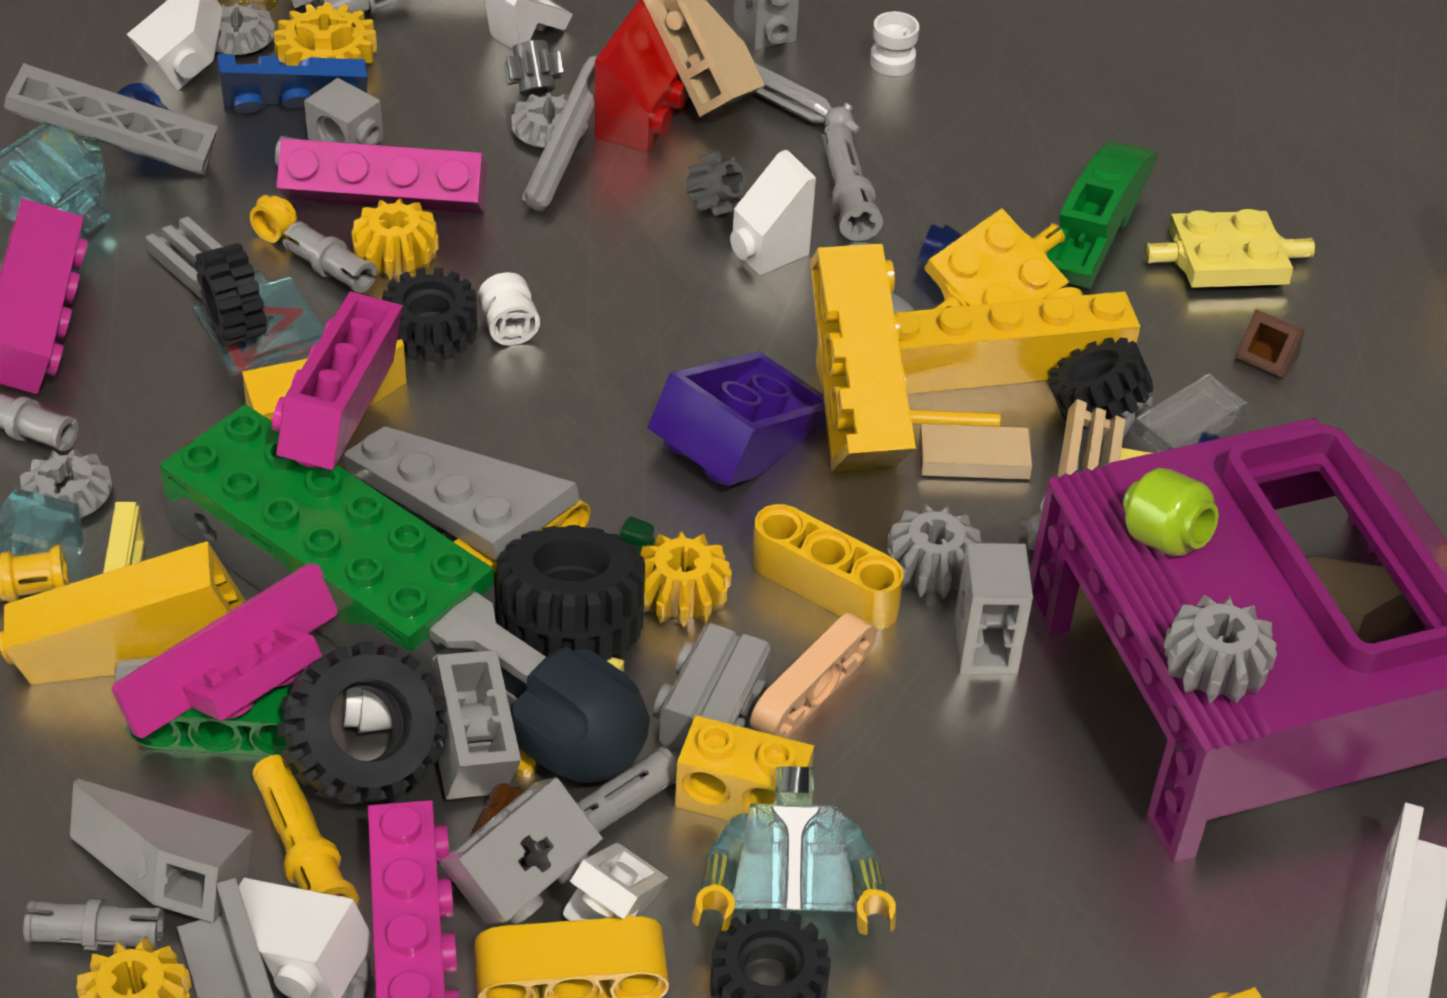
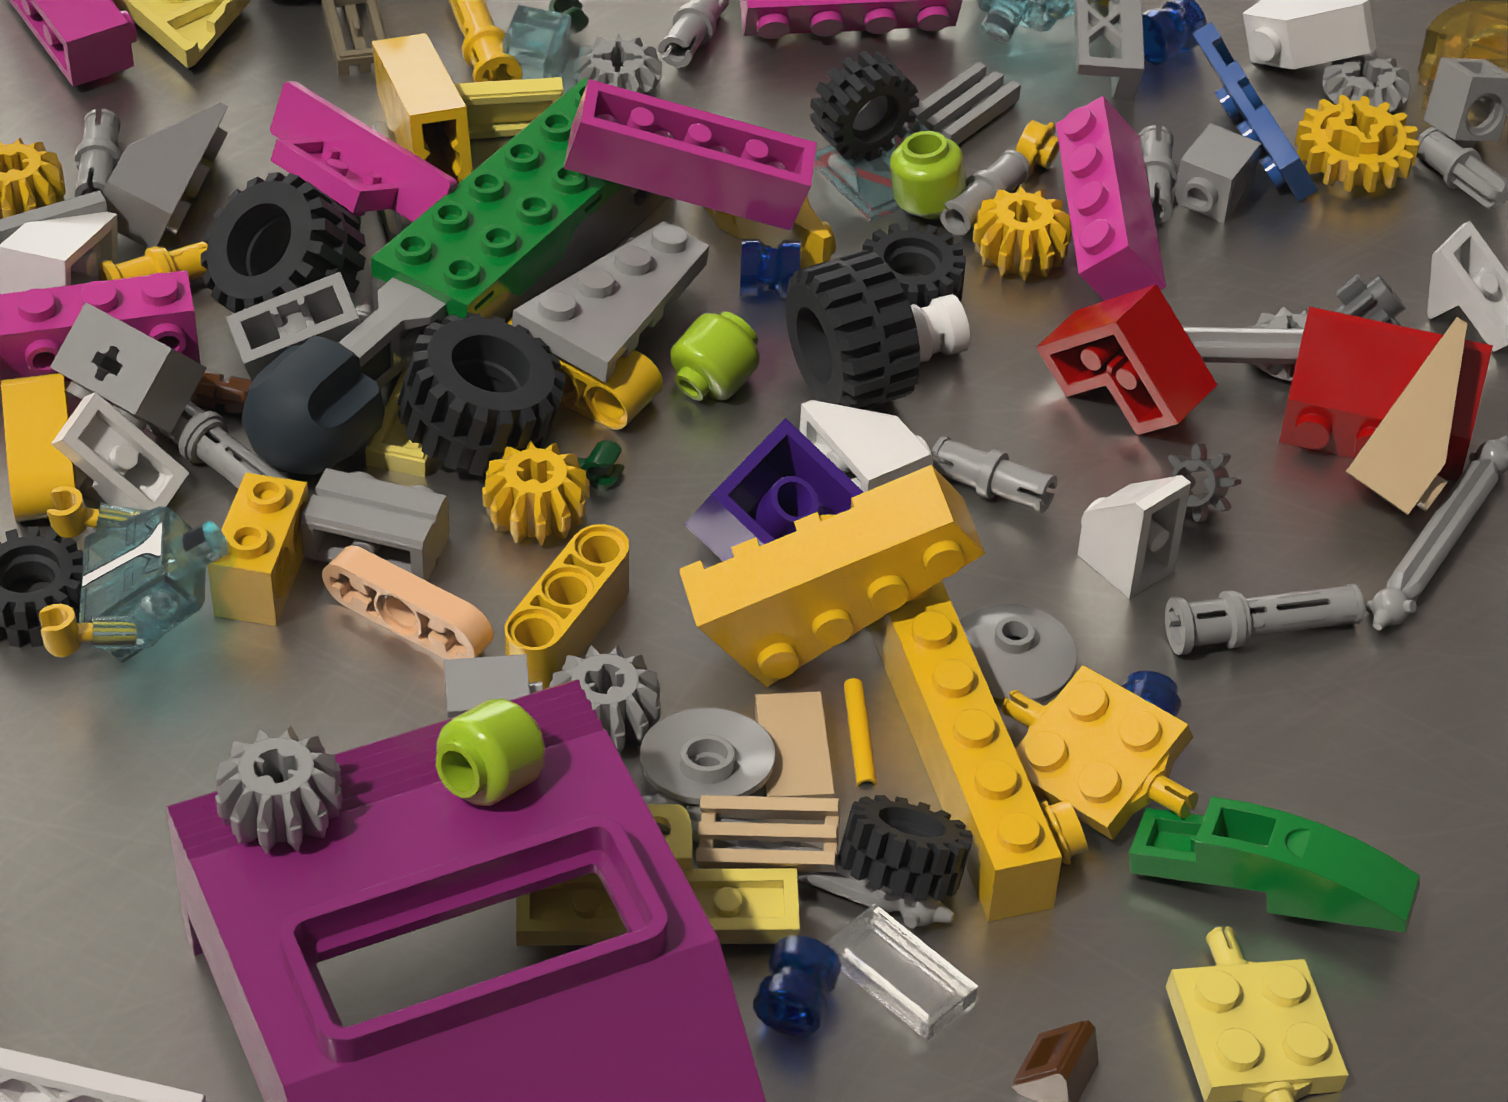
camera: 85 degrees right, 0 degrees up
none -> light grey dish [640,708,775,805]
none -> lime head [671,312,760,401]
none -> clear blue wheel [740,238,801,299]
none -> black tyre [786,250,920,410]
none -> white slope [800,400,933,492]
none -> lime head [890,131,967,219]
none -> light grey pin [931,436,1057,513]
none -> red brick [1036,284,1218,435]

